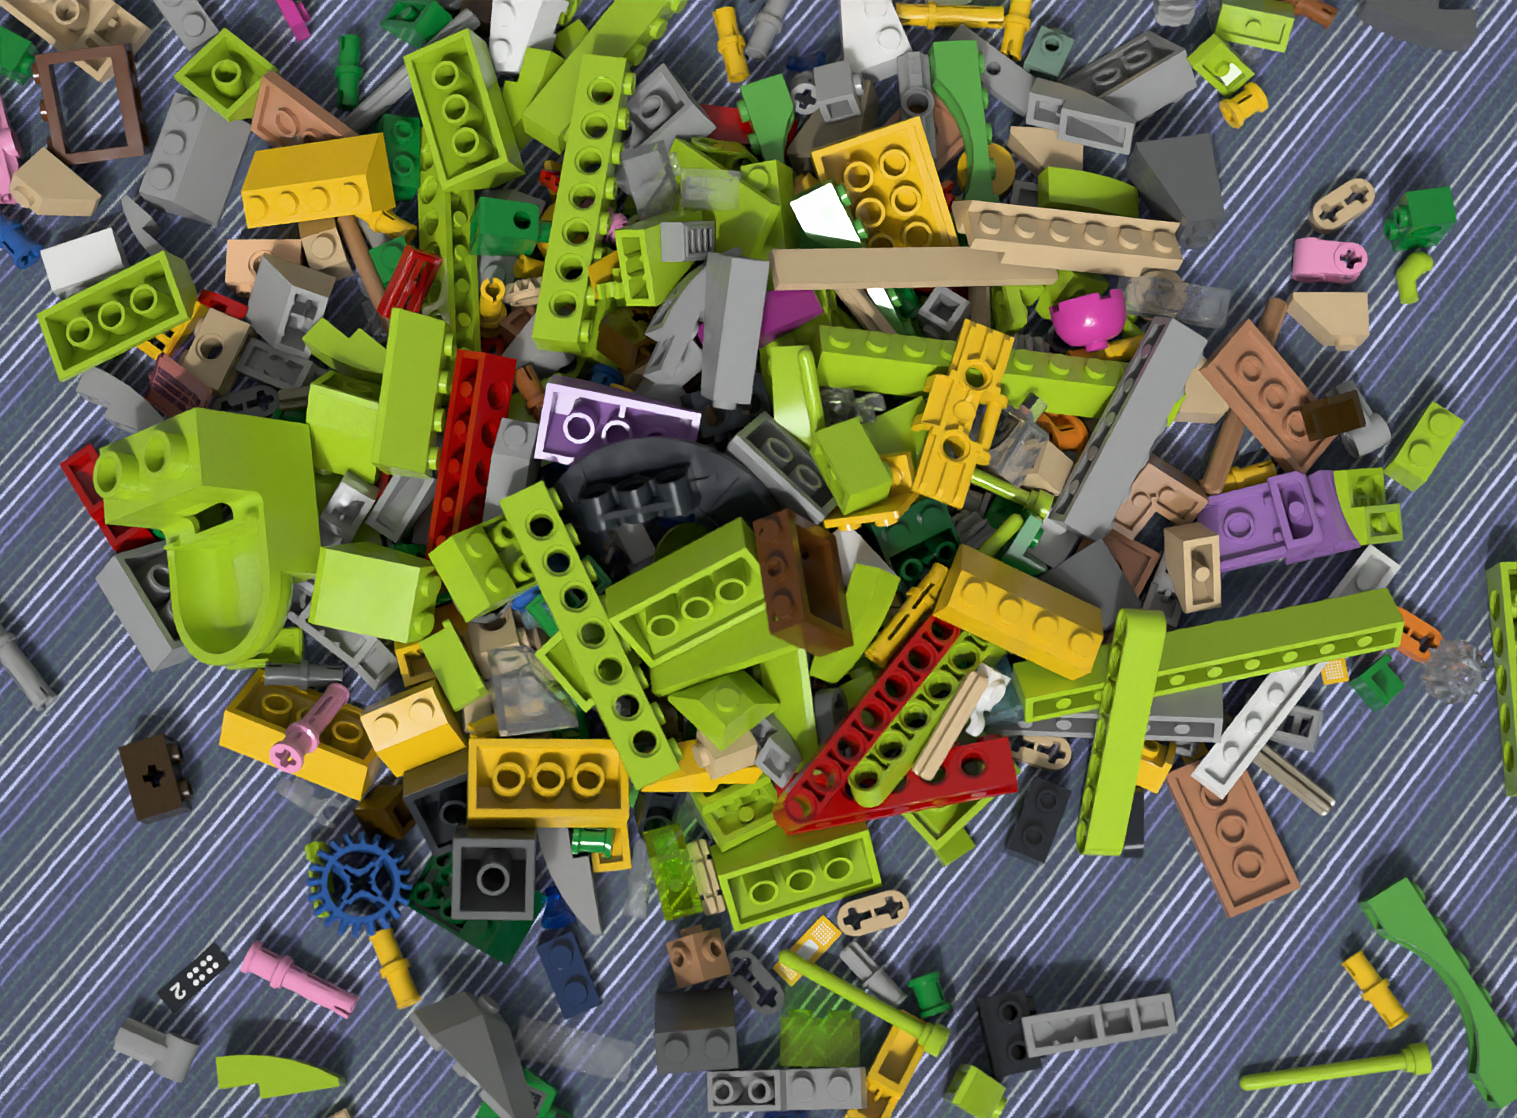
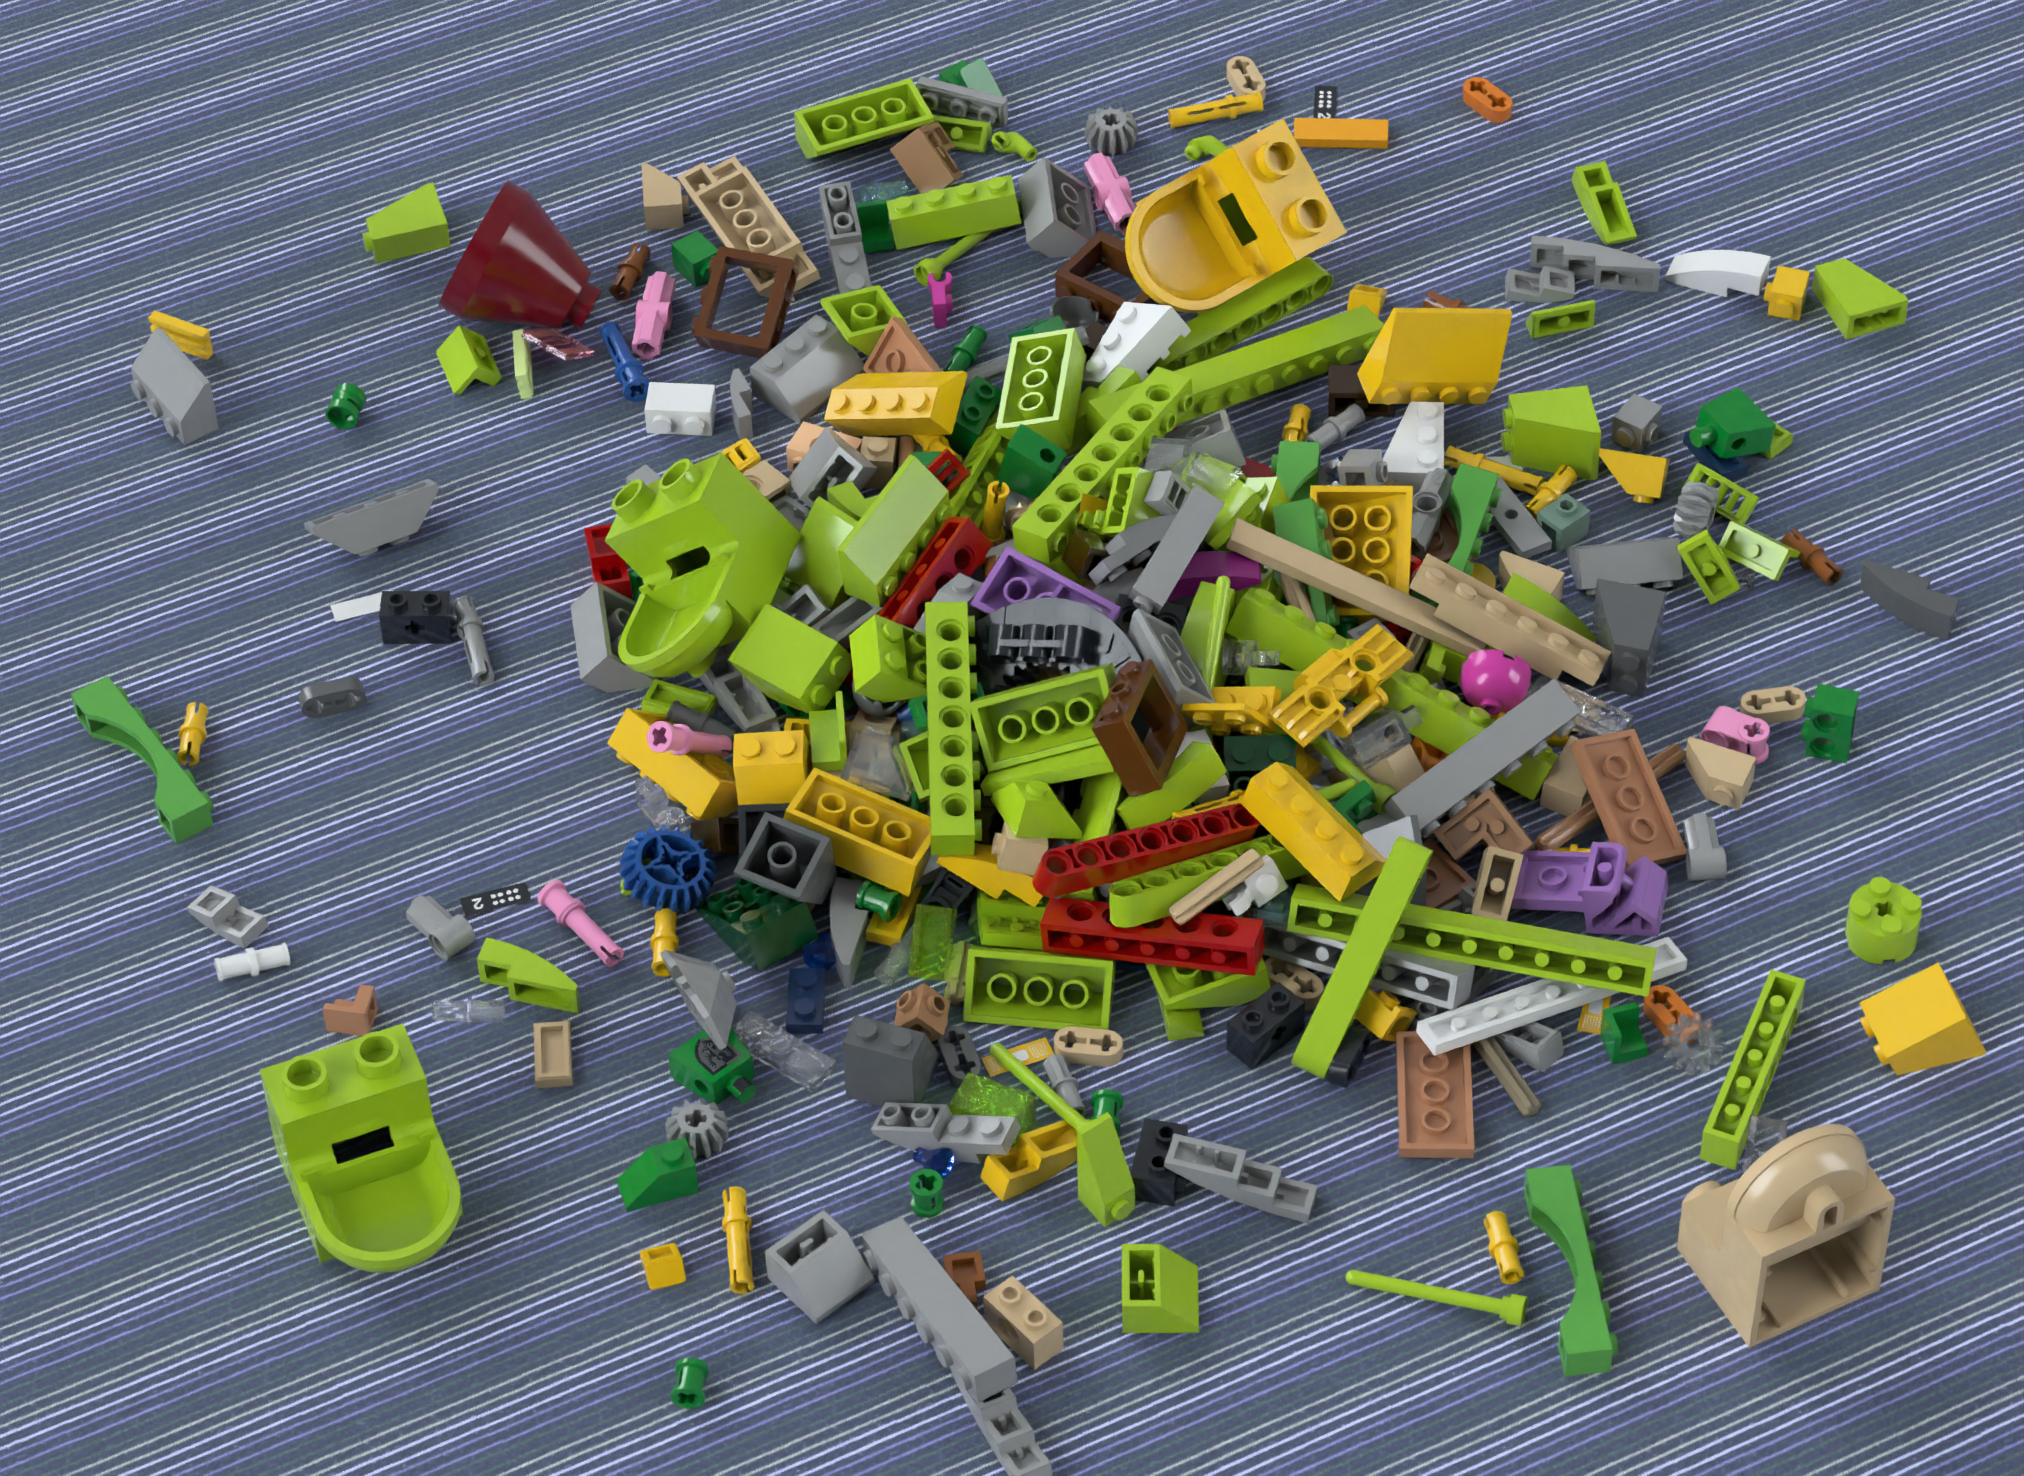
camera: 25 degrees right, 30 degrees down
tan slope [9,147,102,216] -> none
lime slope [36,250,197,382] -> none
dark brown brick [118,733,194,824] -> none
red tile [197,289,249,320] -> none
lime brick [810,417,893,516] -> none
light grey slope [1025,77,1136,155] -> none
yellow bush [1219,82,1268,129] -> none
dark brown panel [1299,390,1366,442] -> none
lime slope [1333,467,1403,545] -> none
lime brick [1383,401,1465,492] -> none
lime arm [1396,251,1434,304] -> none

